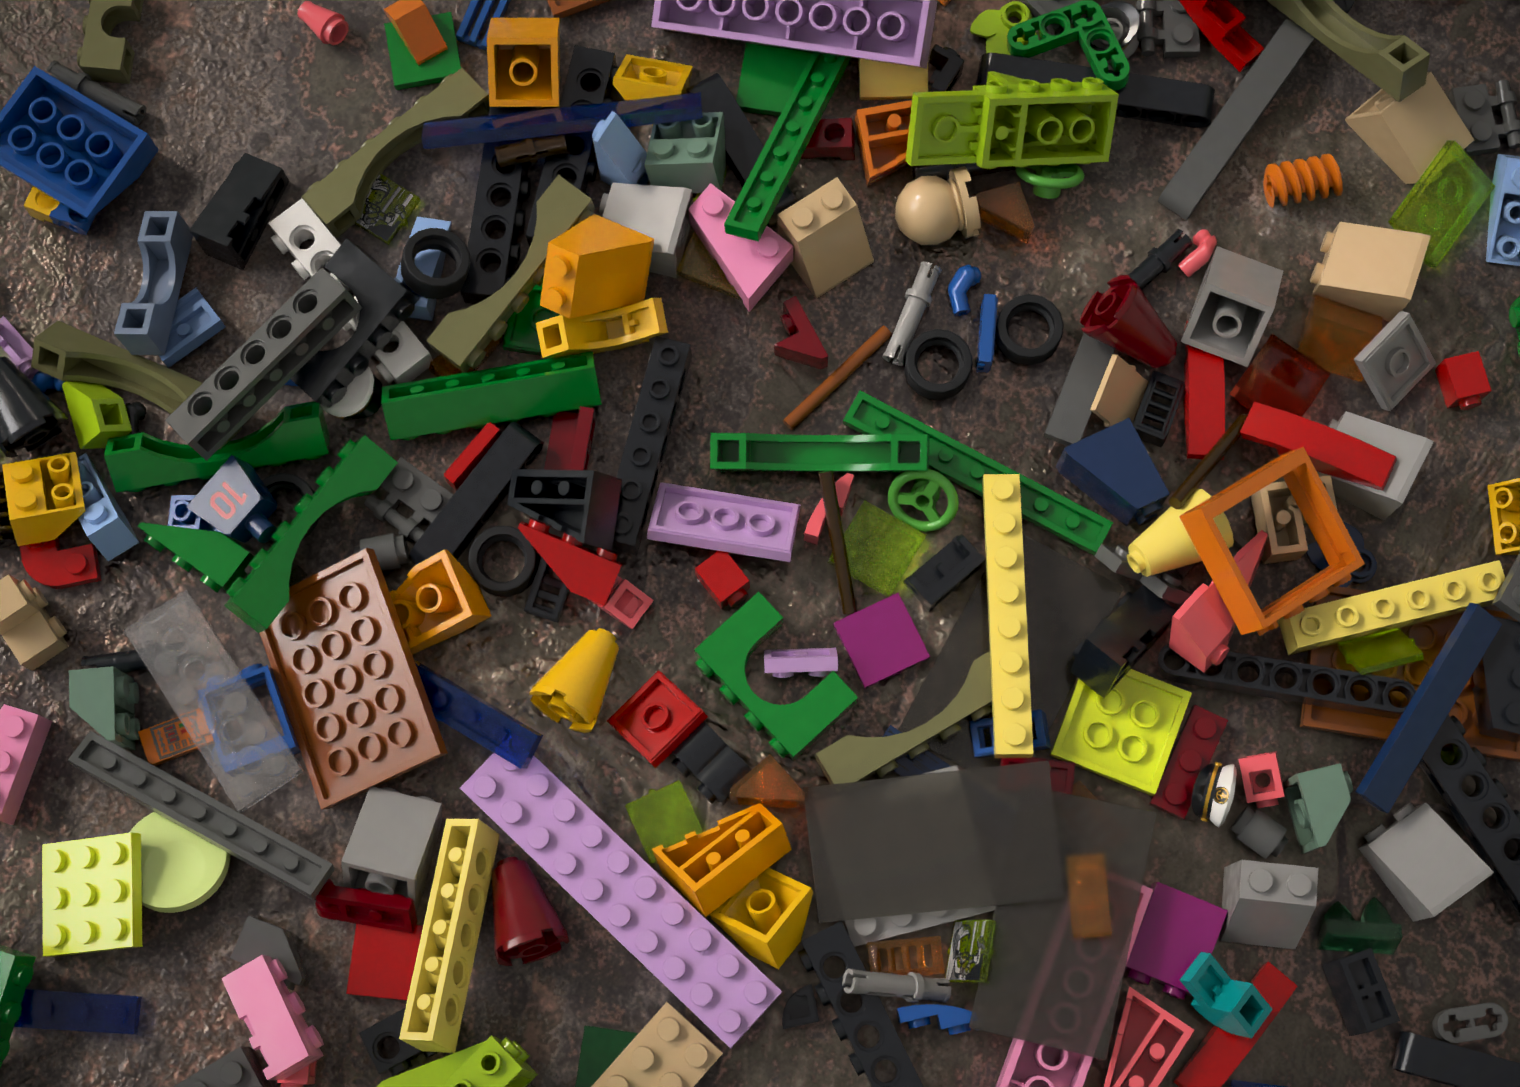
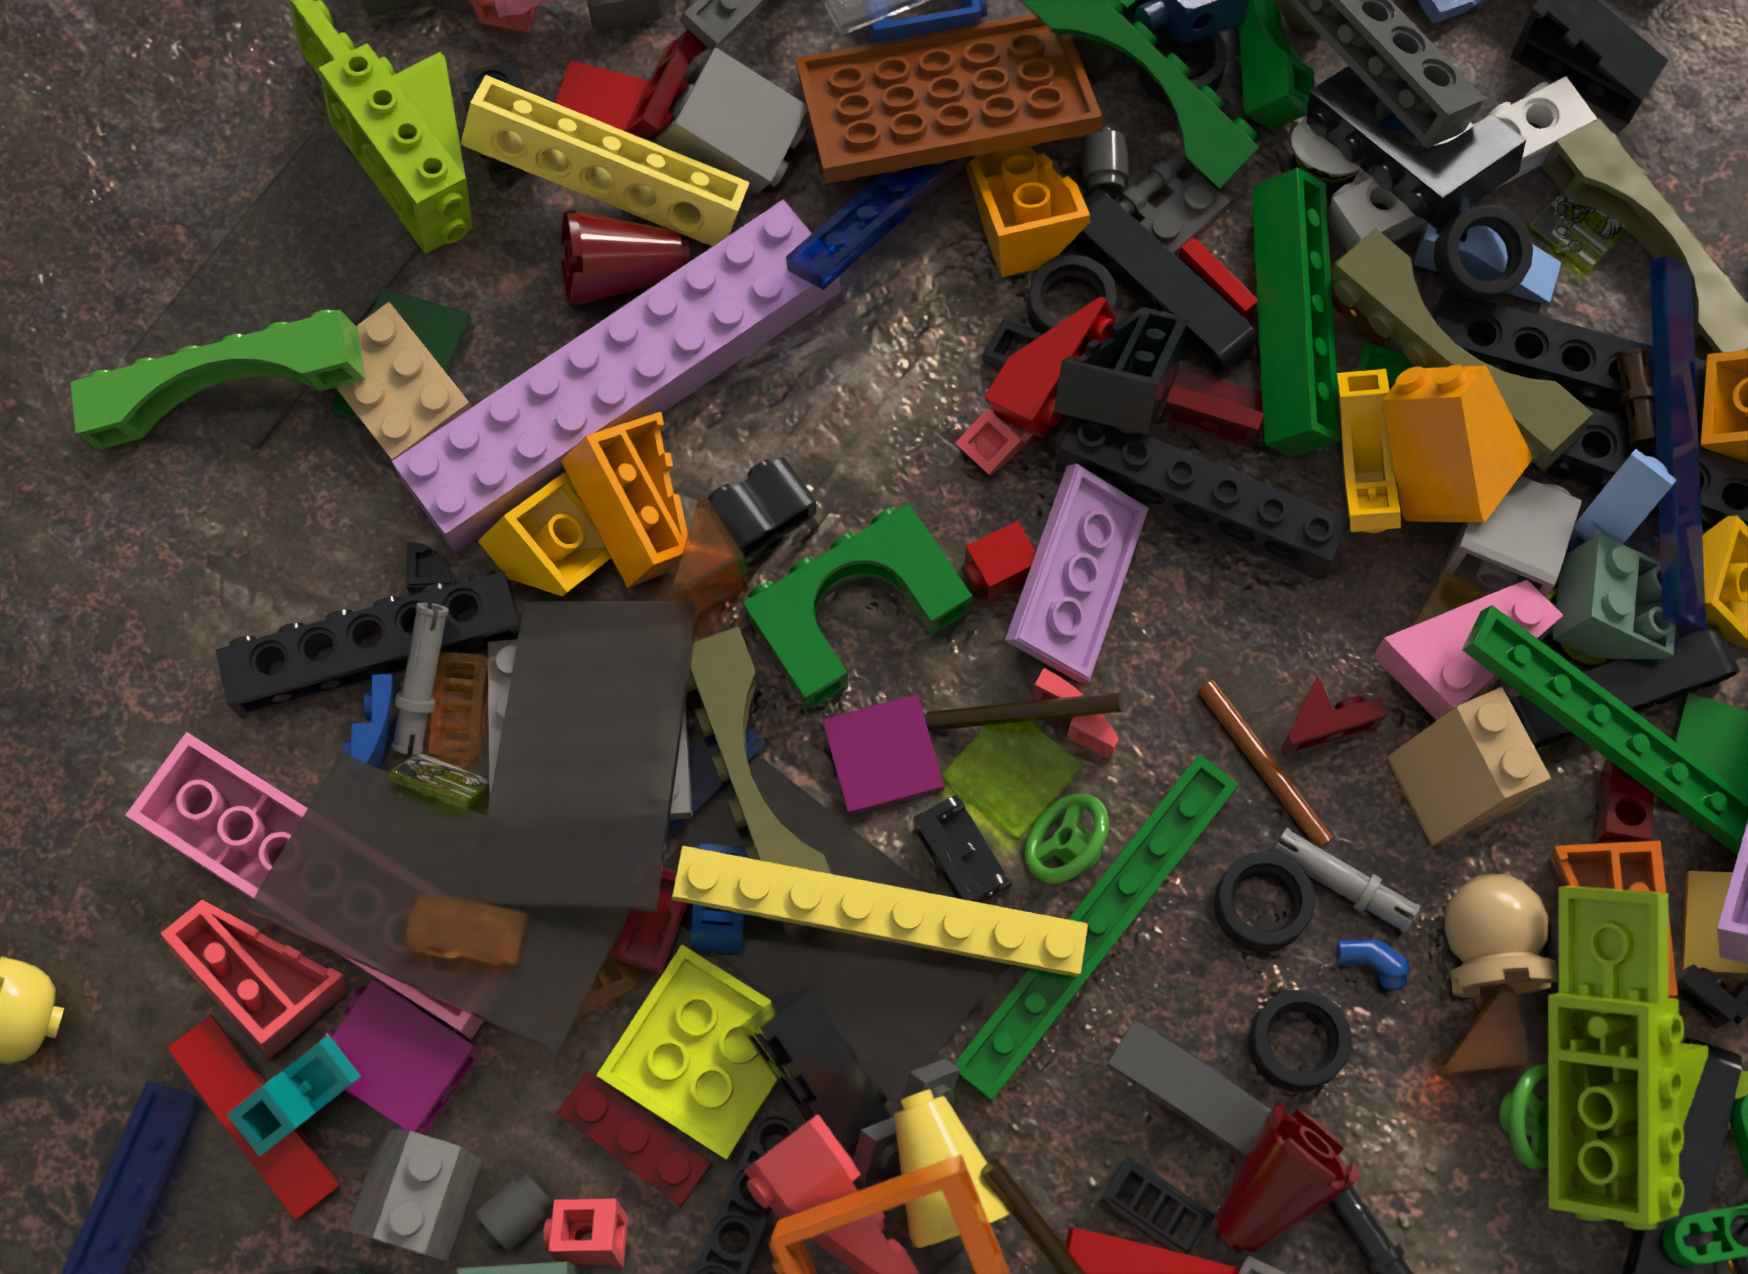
camera: 100 degrees right, 5 degrees down
yellow cone [529,628,619,733] -> none
red tile [607,670,708,769] -> none
clear neon green piece [625,780,703,864] -> none
green arch [710,433,930,472] -> none
lavender plate [764,648,838,678] -> none
blue tile [976,294,998,373] -> none
dark blue slope [1056,418,1170,526] -> none
tan piece [1090,354,1149,427] -> none
piece [1192,762,1237,828] -> none

